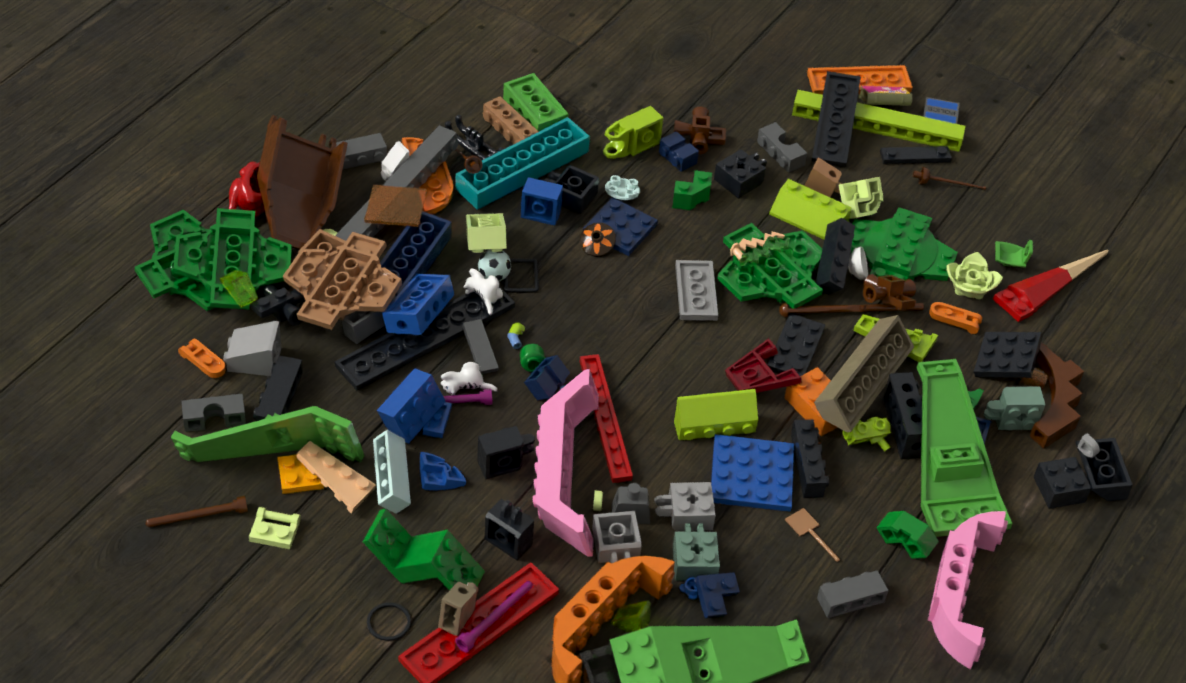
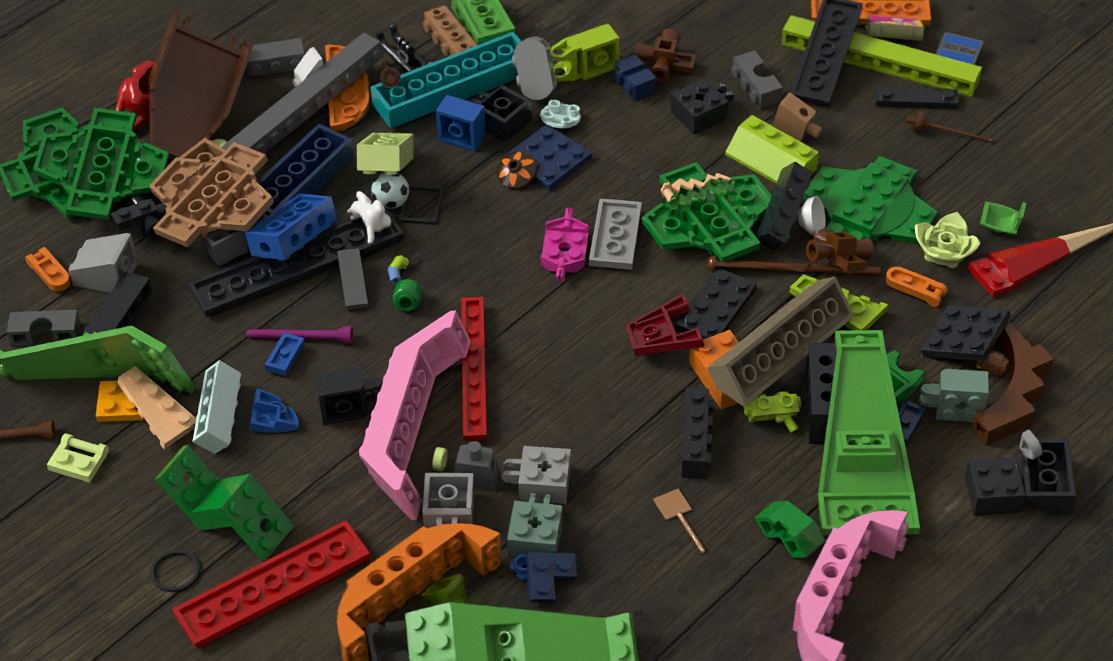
camera: 15 degrees right, 0 degrees up
clear neon green slope [220,270,258,308] -> none
clear orange piece [364,185,427,227] -> none
blue brick [377,368,446,444] -> none
dark tan torso [438,582,478,636] -> none
white animal [441,362,498,396] -> none
magenta piece [455,581,533,652] -> none
black hinge [484,499,534,561] -> none
dark blue brick [524,355,570,400] -> none
green brick [672,171,712,210] -> none
lime slope [674,389,758,440] -> none
blue plate [711,434,794,512] -> none
dark grey brick [817,570,888,618] -> none
yellowish green brick [839,177,883,219] -> none
none -> light grey brick [512,37,557,100]
none -> dark pink plate [541,208,589,282]

